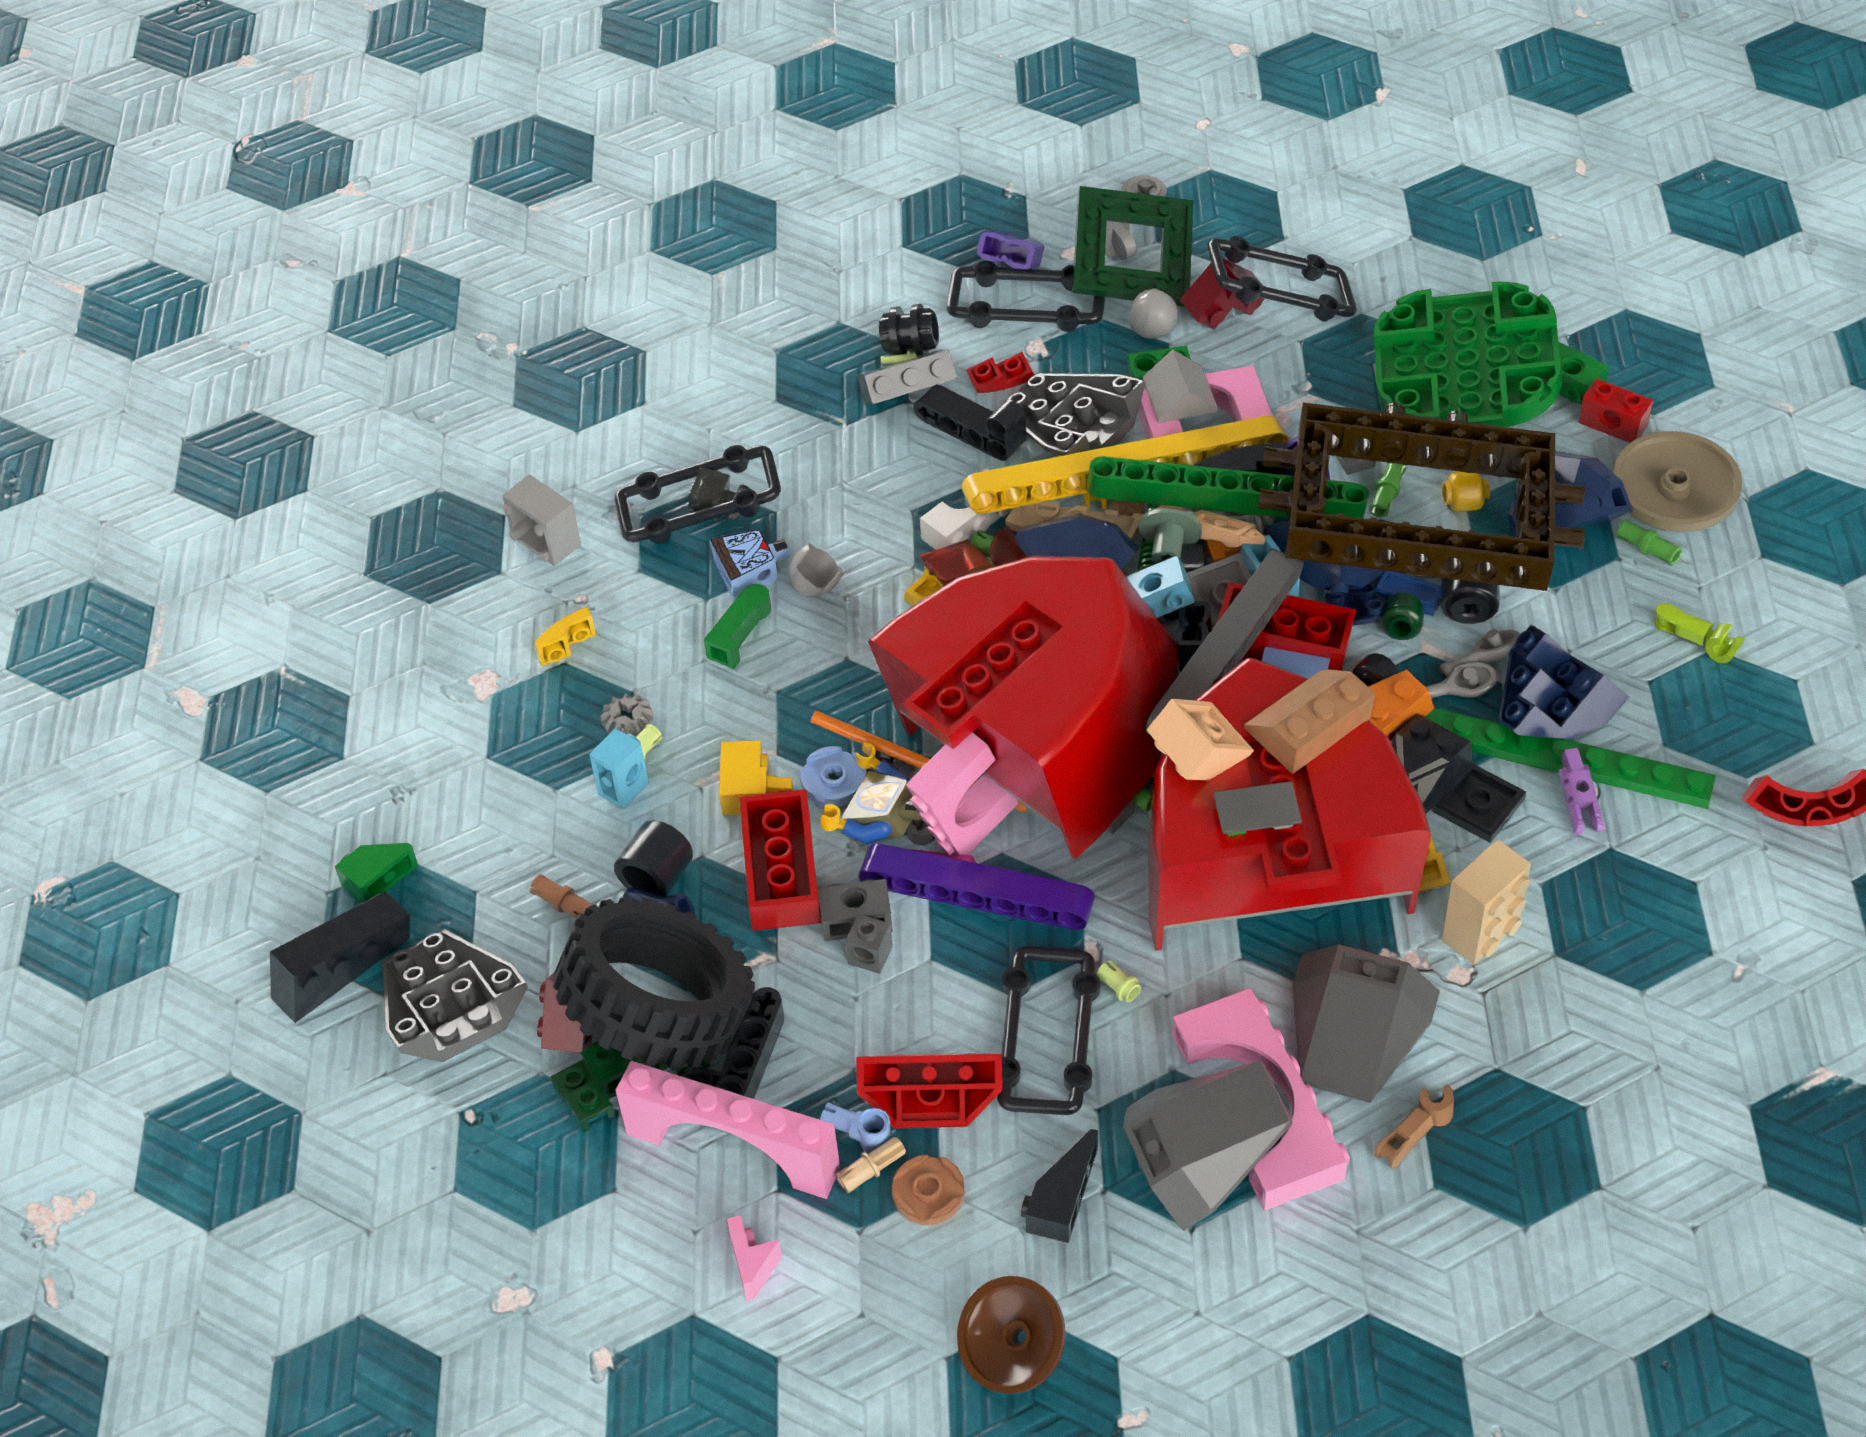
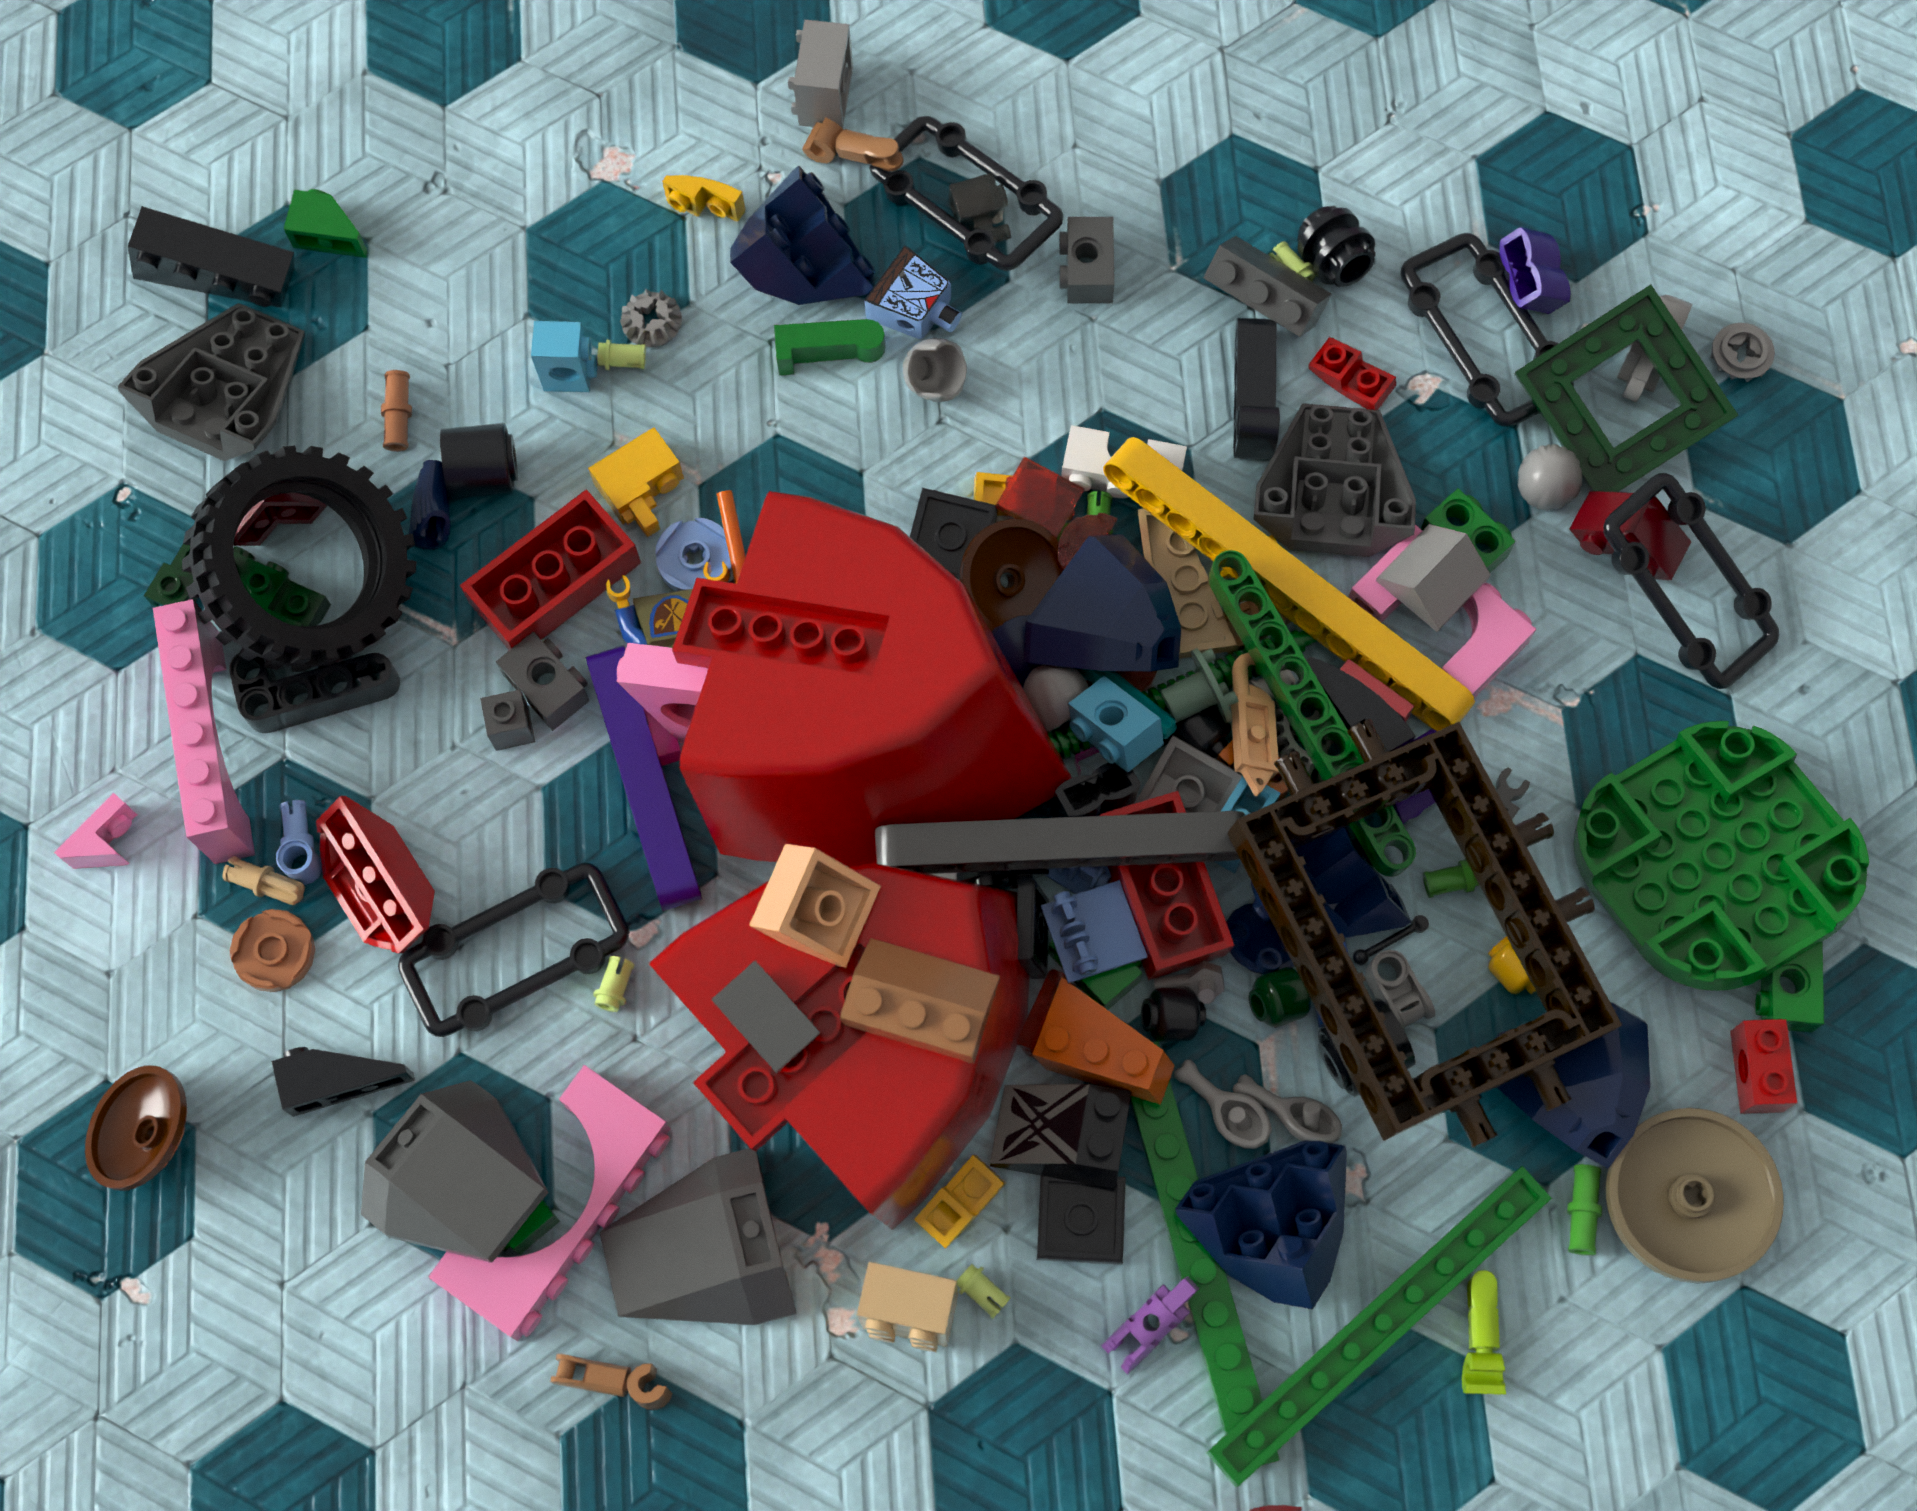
camera: 55 degrees right, 20 degrees up
none -> dark blue brick [730,166,876,305]
none -> medium nougat piece [802,117,904,171]
none -> dark grey brick [1059,217,1114,303]
none -> light grey piece [1154,961,1224,1004]
none -> green plate [1206,1166,1552,1487]

